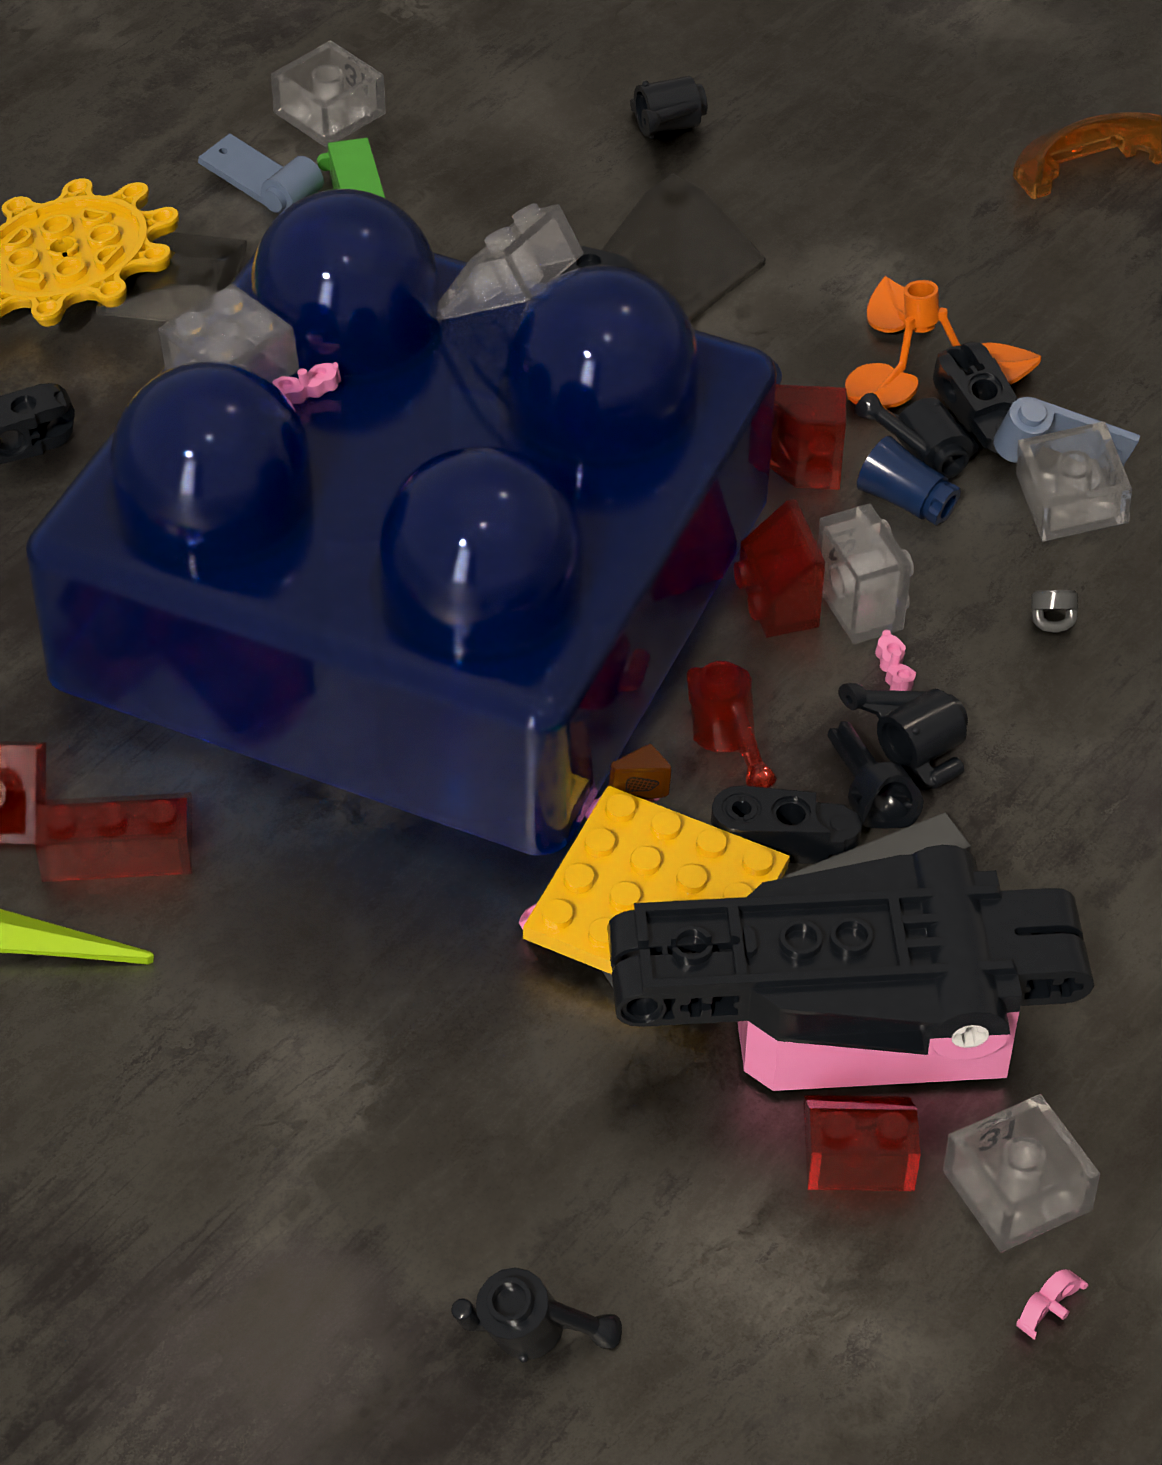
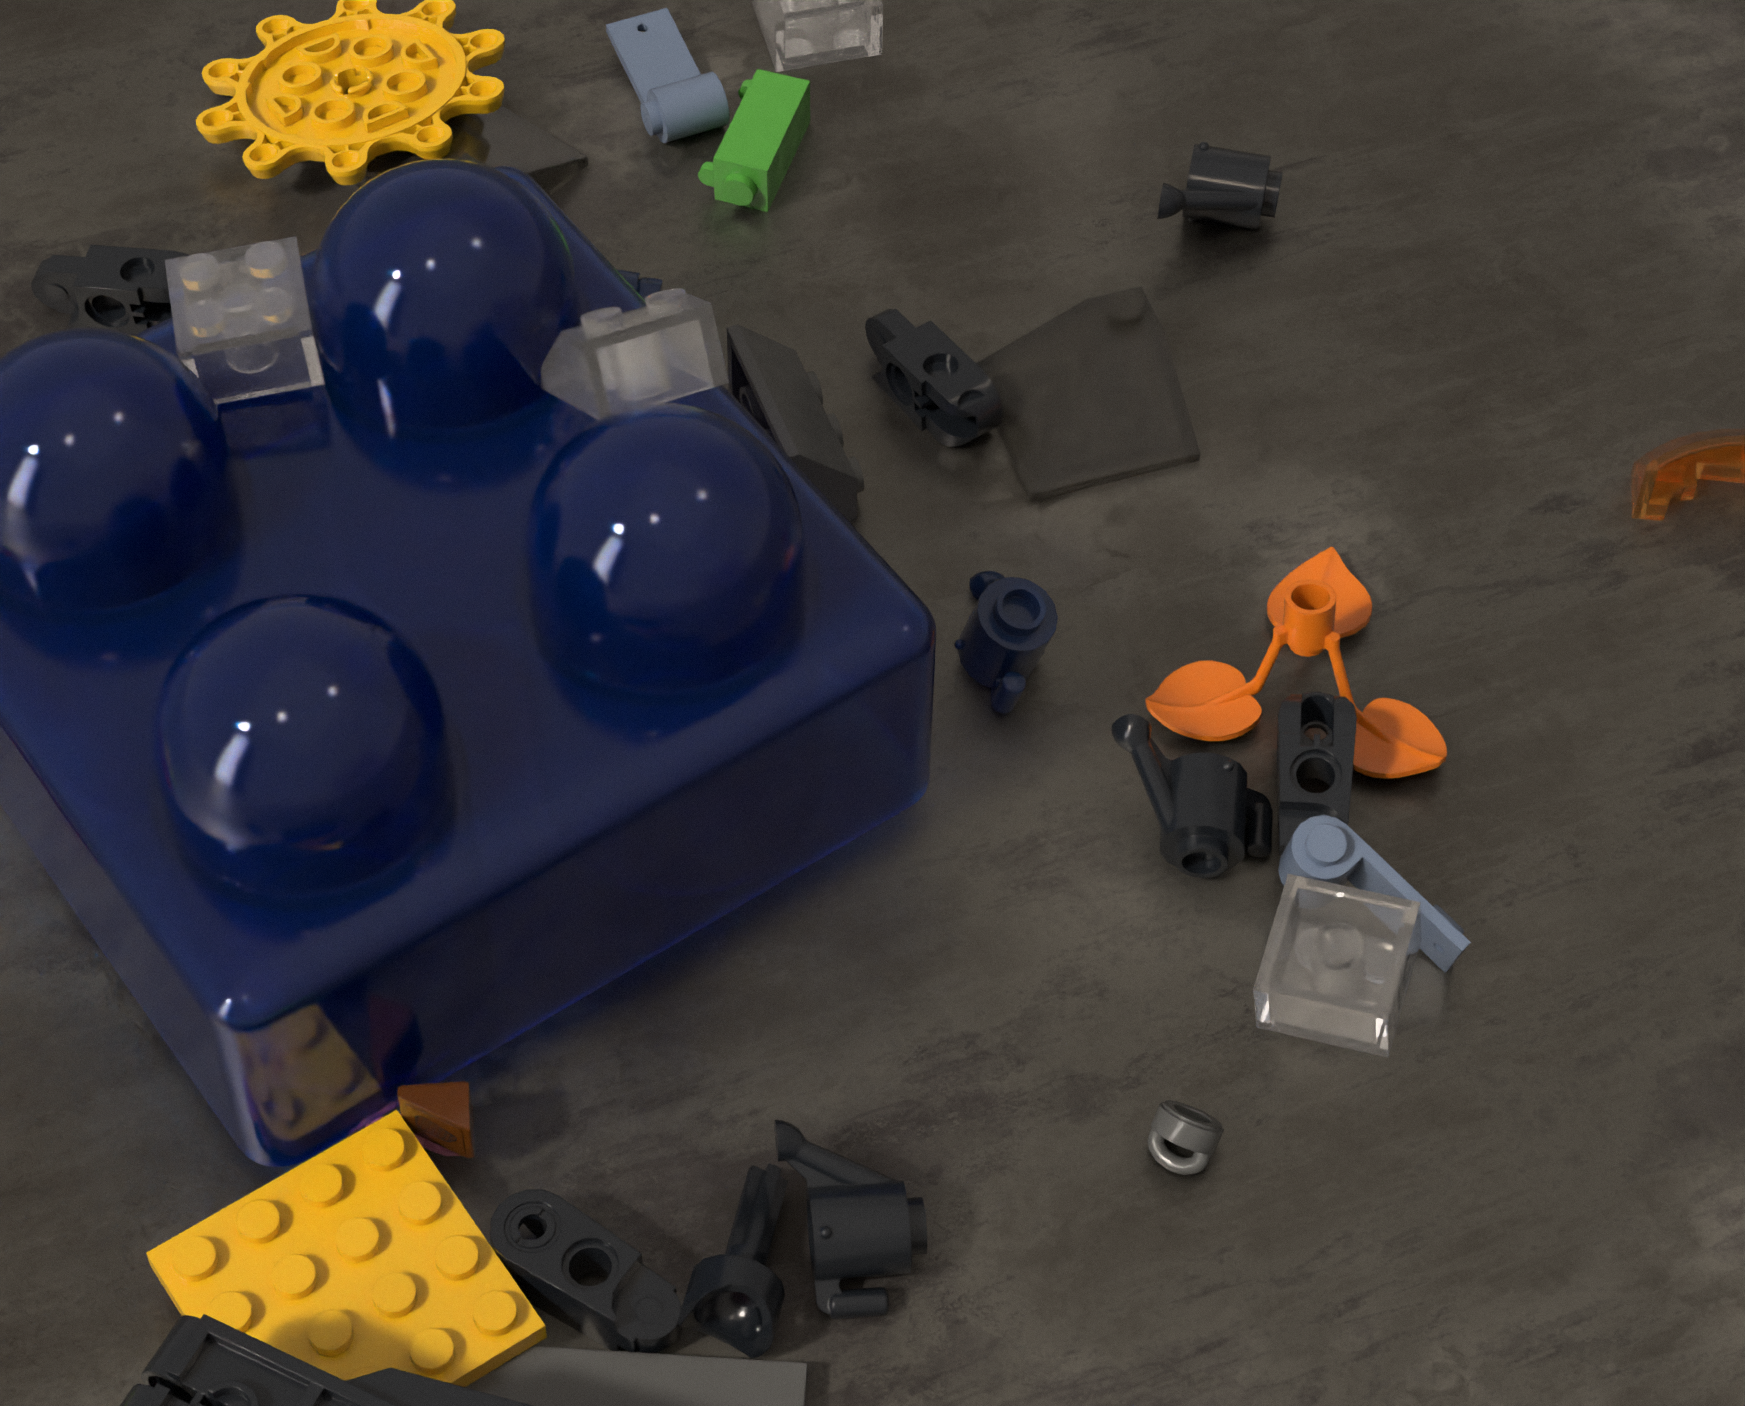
camera: 30 degrees right, 5 degrees up
bright pink piece [268,362,341,407] -> none
clear red piece [687,661,777,788] -> none
clear red slope [734,499,825,638] -> none
clear red slope [752,383,846,490] -> none
clear brick [814,503,914,644] -> none
dark blue plant [857,436,961,525] -> none
bright pink piece [875,630,916,691] -> none

